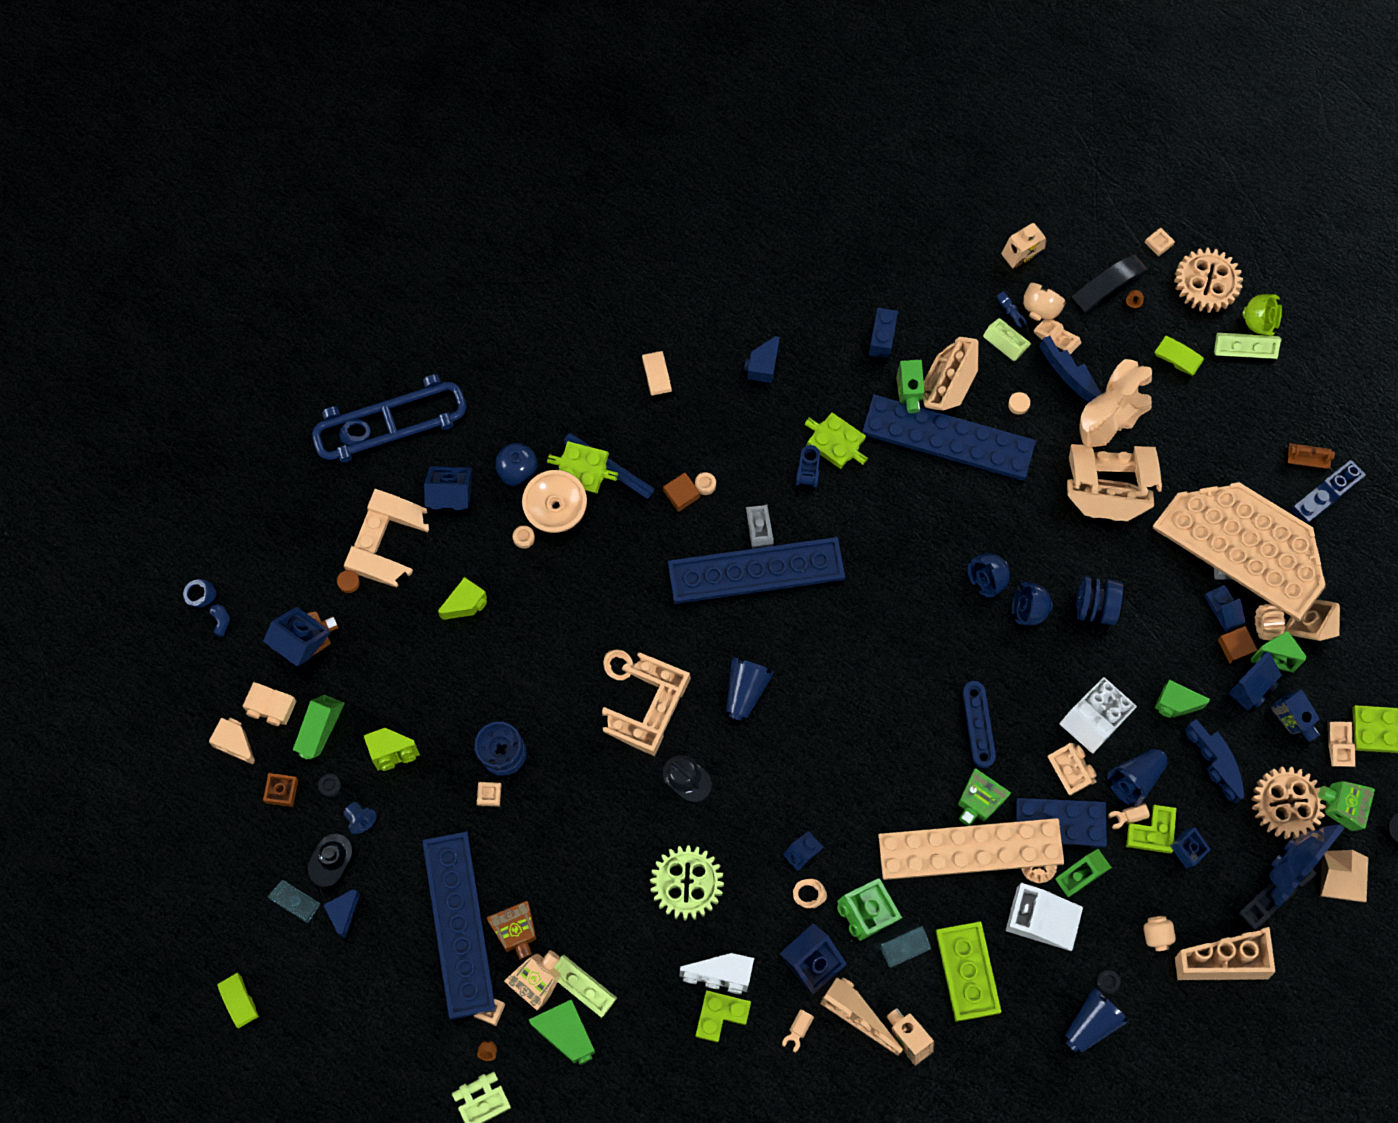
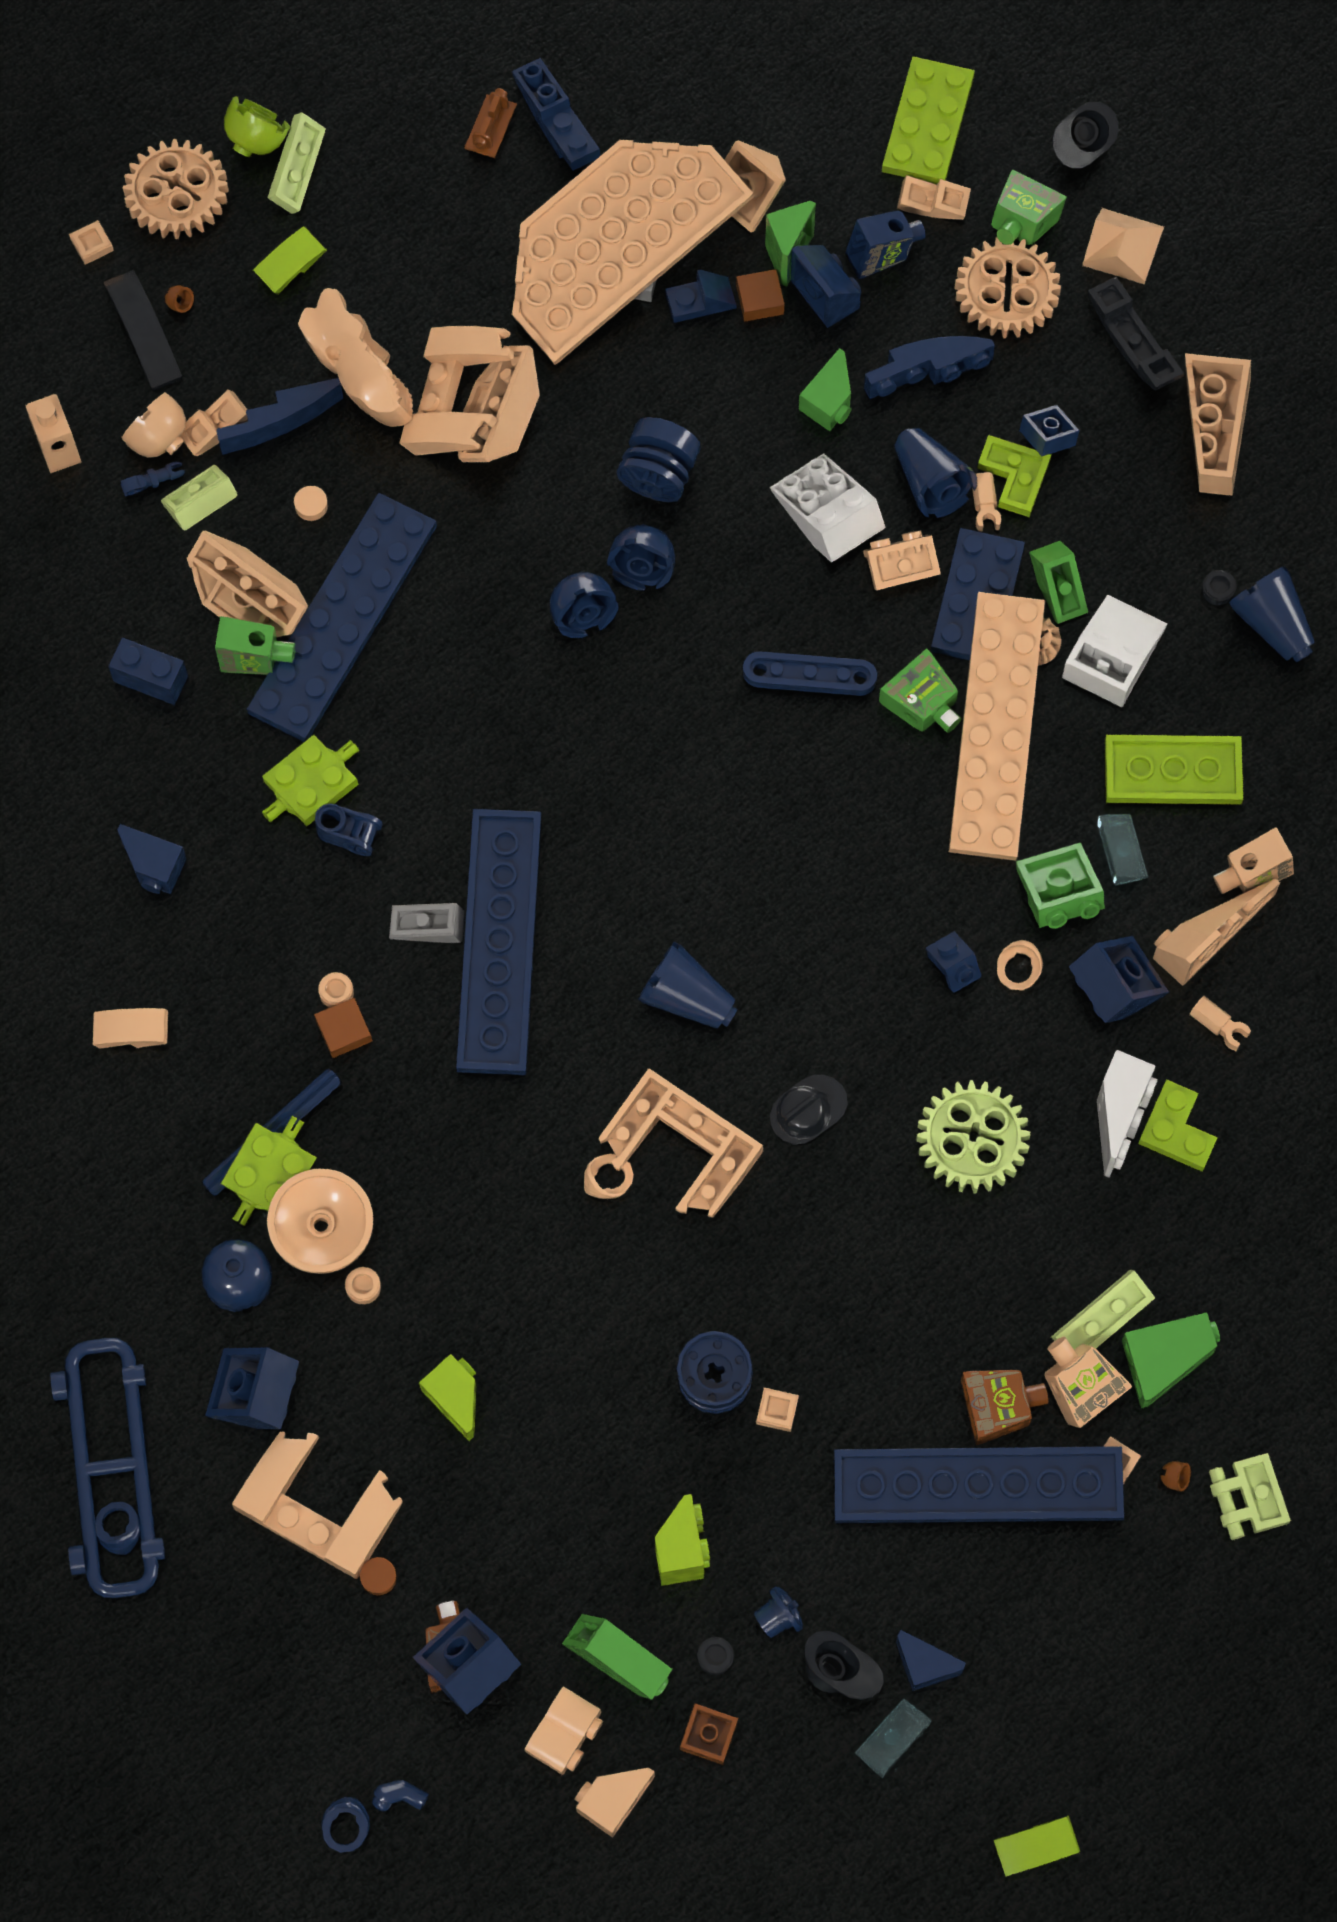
camera: 75 degrees left, 0 degrees up
light nougat head [1144,916,1176,951] -> none
light nougat gear [1255,604,1286,641] -> none
dark blue wedge [1269,824,1344,907] -> none

